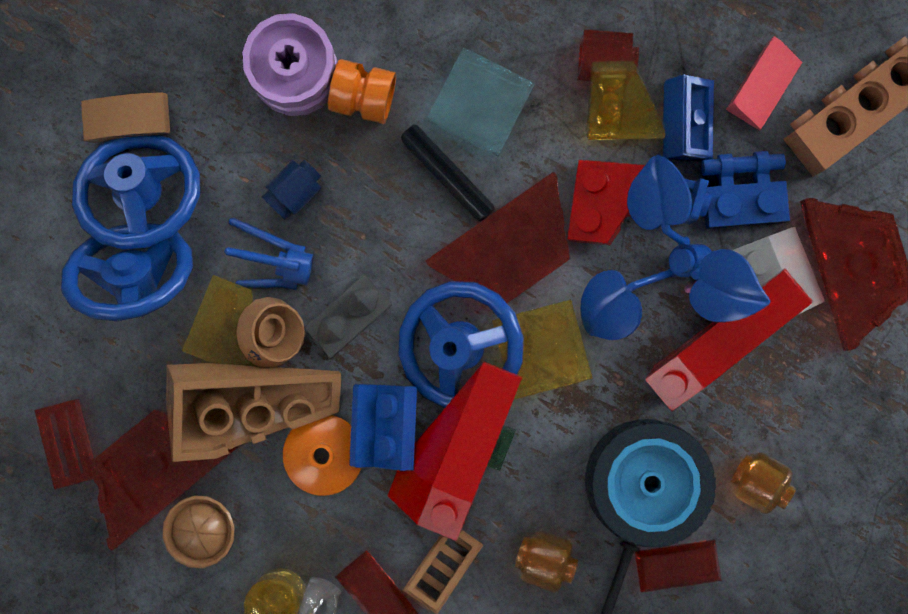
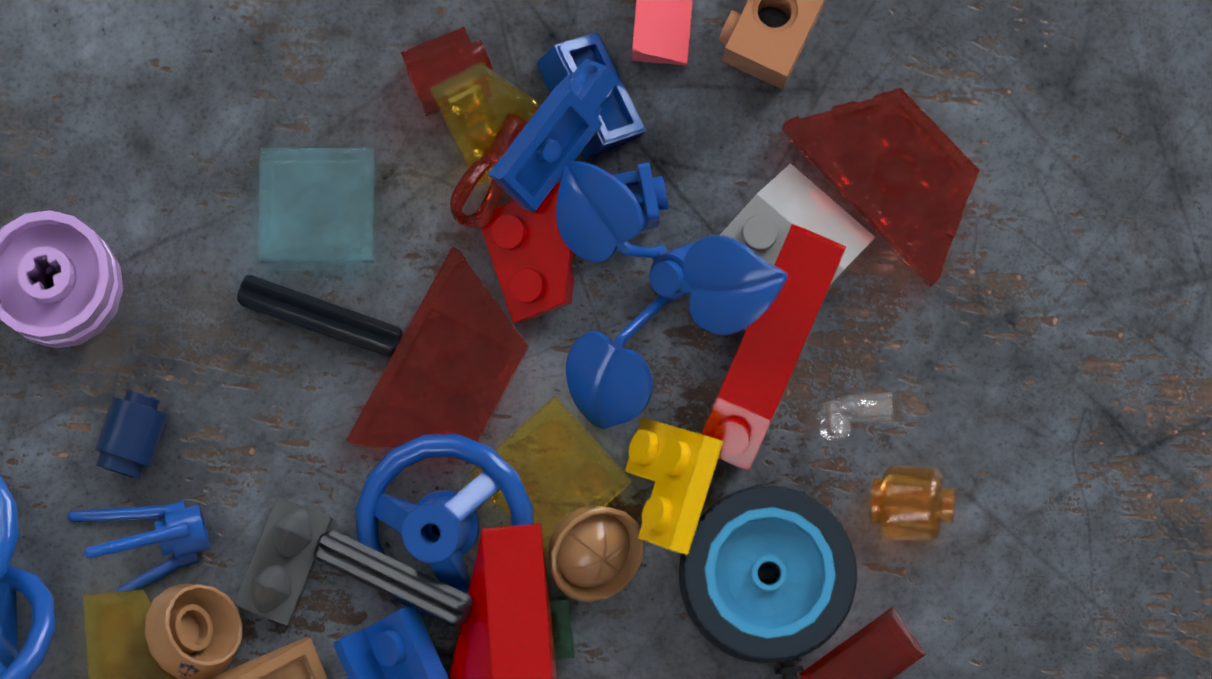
camera: 30 degrees left, 5 degrees down
orange wheel [328,59,396,124] -> none
blue plate [701,151,790,229] -> none
none -> black axle [314,530,473,627]
none -> clear red piece [450,113,528,228]
none -> blue hinge [488,59,619,212]
none -> medium nougat hat [549,505,644,602]
none -> yellow plate [625,417,723,555]
none -> clear arm [816,392,893,440]

